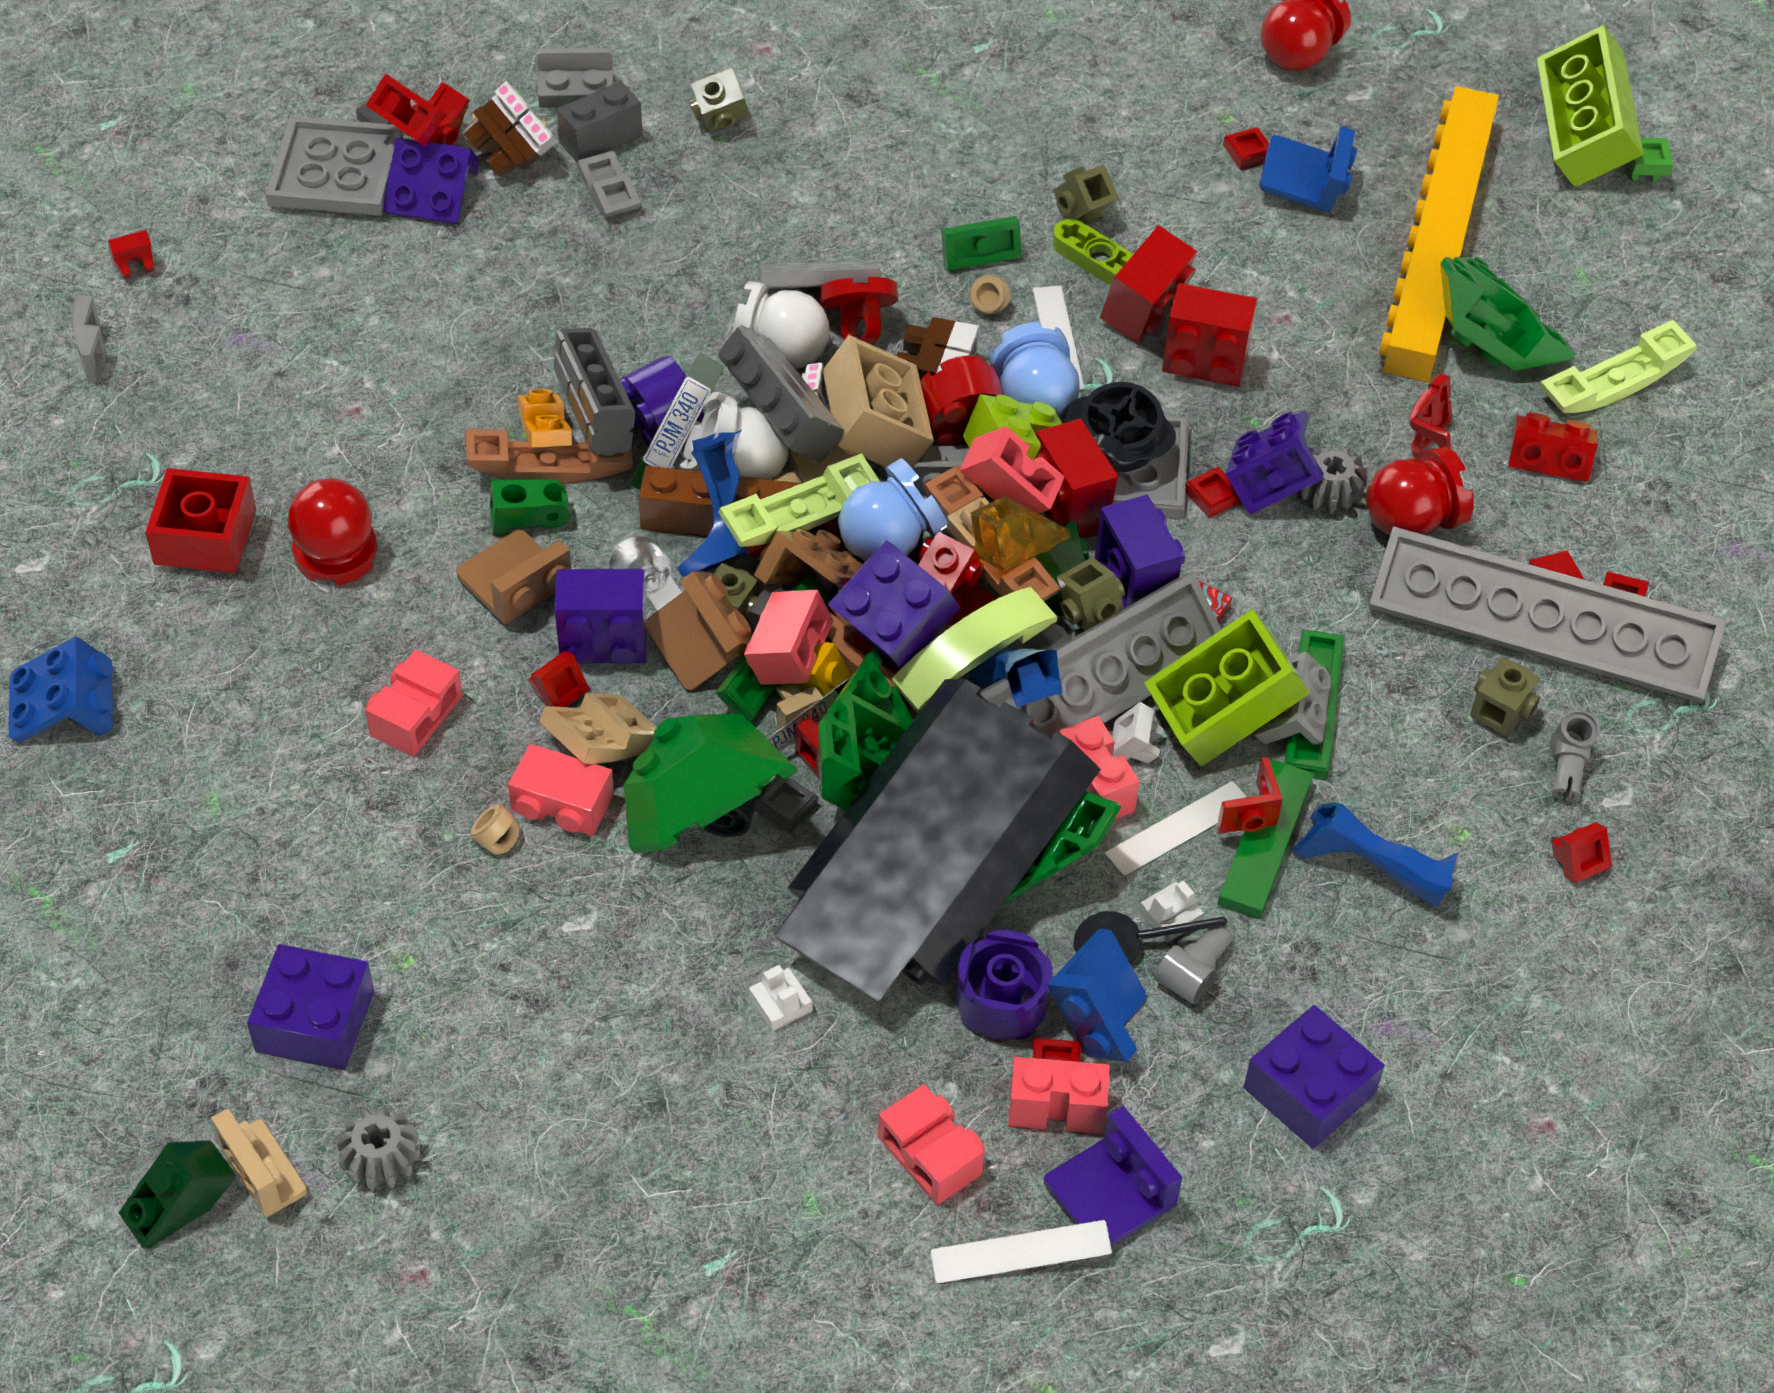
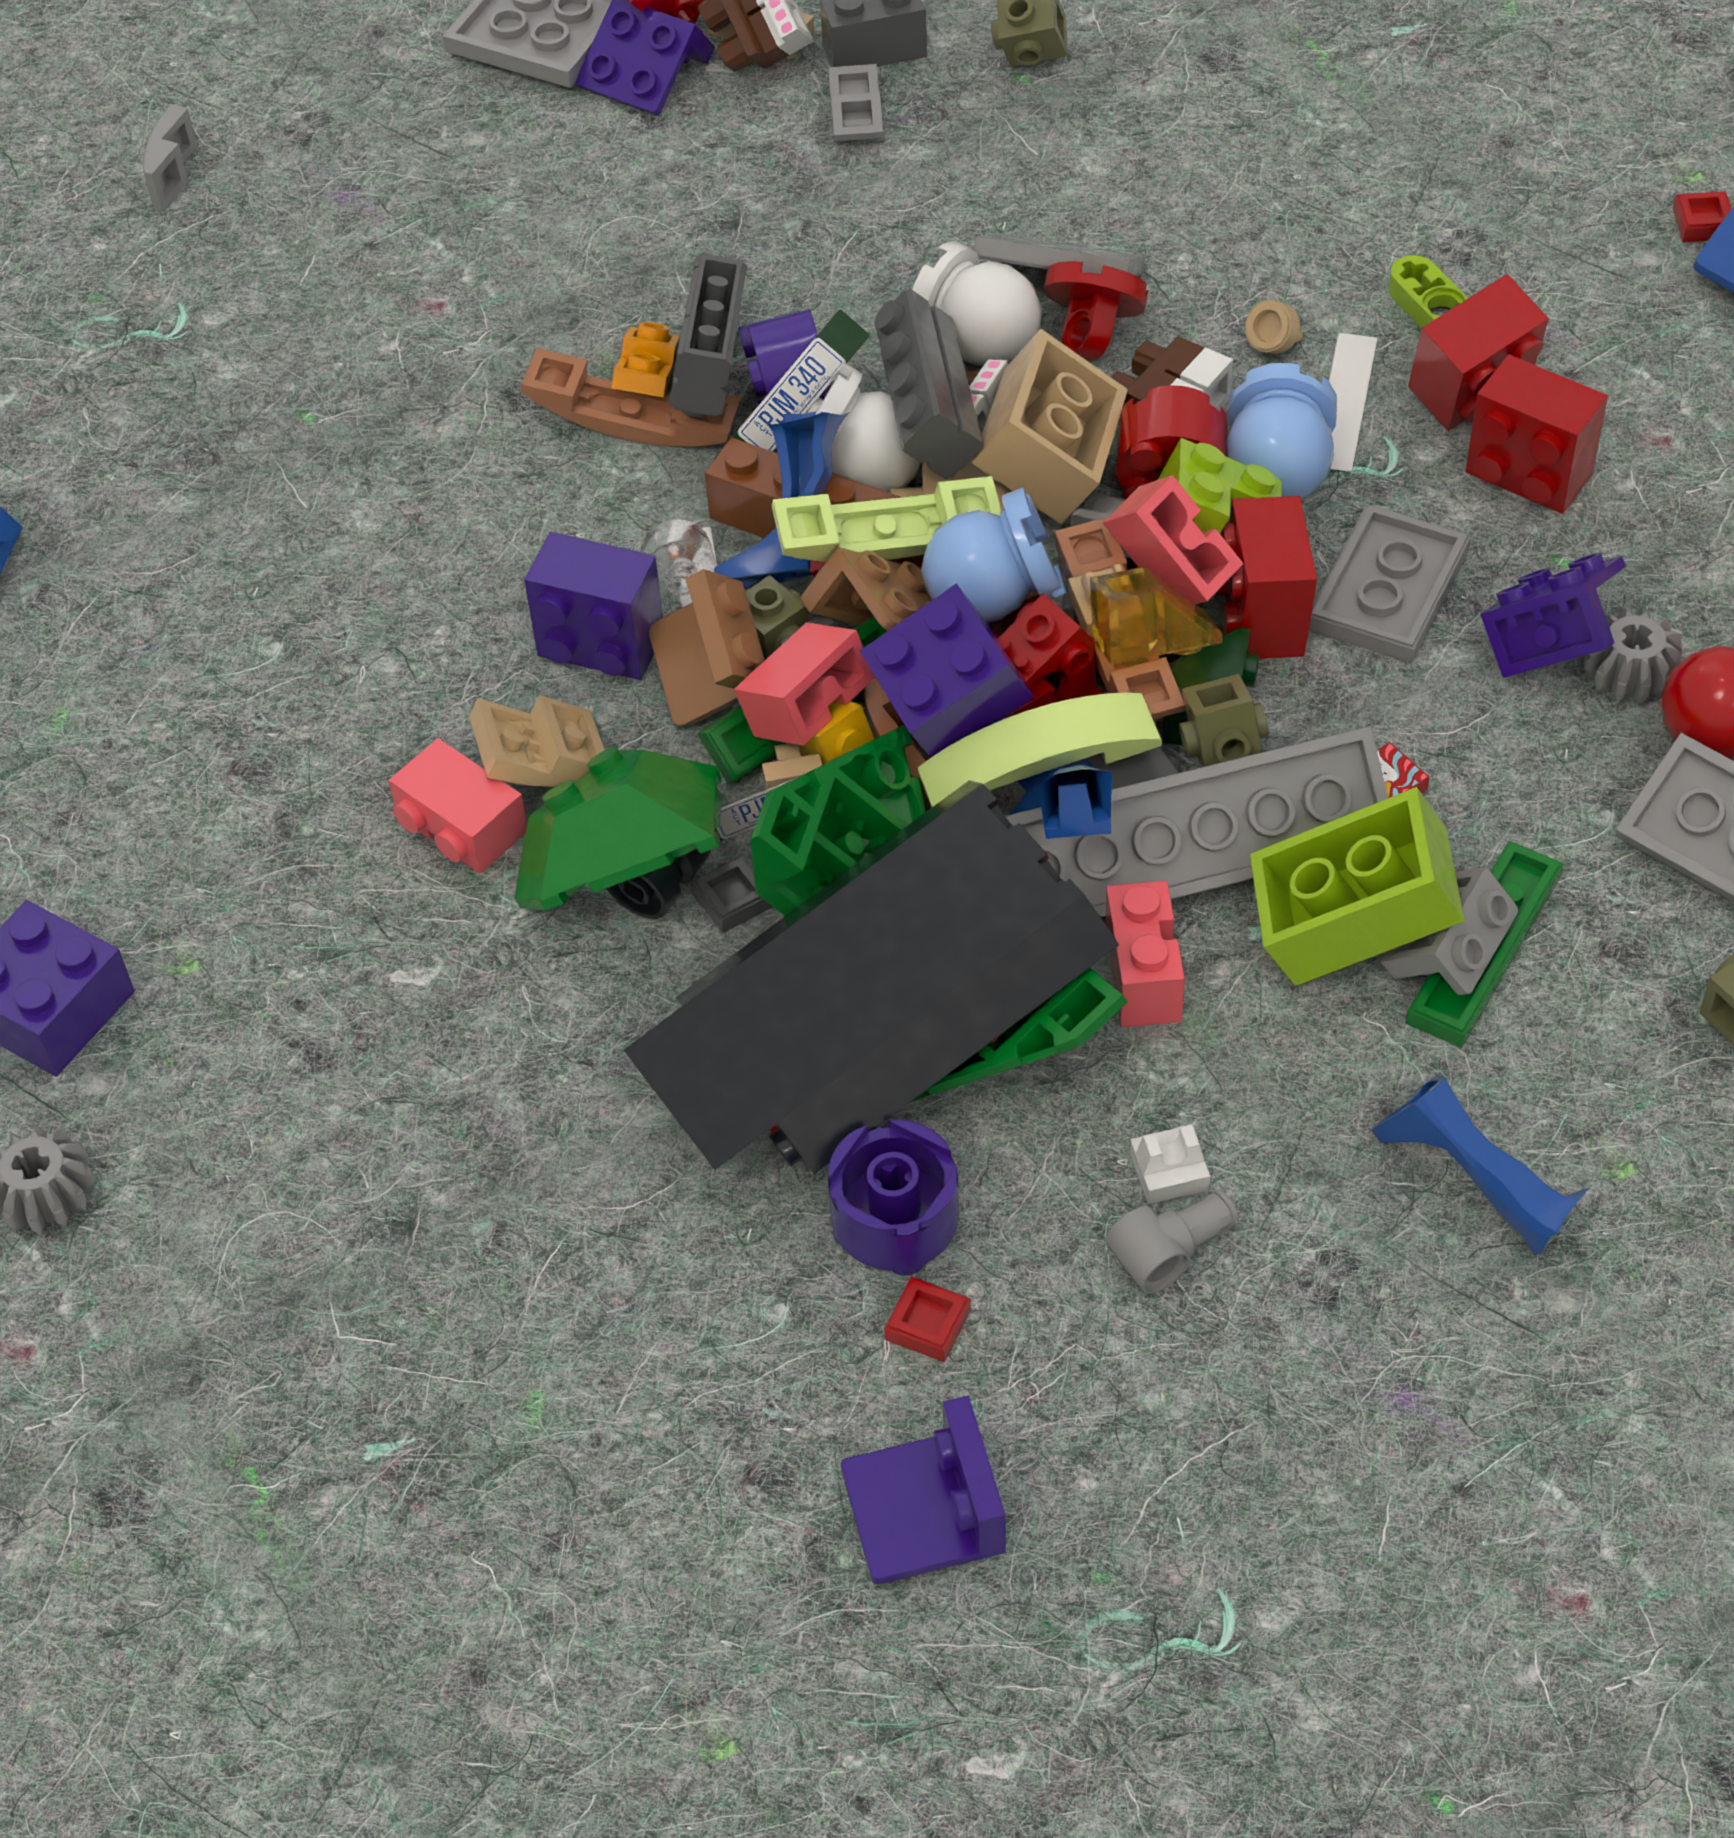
camera: 25 degrees right, 0 degrees up
red tile [108,230,154,279] -> none
red brick [145,468,256,573] -> none
red tile [287,478,378,585] -> none
coral brick [365,649,463,757] -> none
medium nougat bracket [456,530,571,625] -> none
tan tile [470,804,519,855] -> none
green leg [489,479,570,536] -> none
red tile [528,651,590,707] -> none
white tile [749,965,813,1032] -> none
coral brick [878,1084,985,1206] -> none
white sticker [931,1220,1112,1283] -> none
green tile [941,216,1022,271] -> none
coral brick [1008,1057,1110,1135] -> none
blue bracket [1047,929,1146,1062] -> none
olive brick [1053,164,1120,225] -> none
black piece [1066,382,1176,472] -> none
black piece [1073,911,1228,964] -> none
dark purple brick [1095,494,1185,608] -> none
white sticker [1105,781,1247,876] -> none
white tile [1112,702,1163,764] -> none
red tile [1185,466,1241,518] -> none
red bracket [1217,757,1283,834] -> none
green tile [1217,760,1314,919] -> none
dark purple brick [1243,1004,1385,1149] -> none

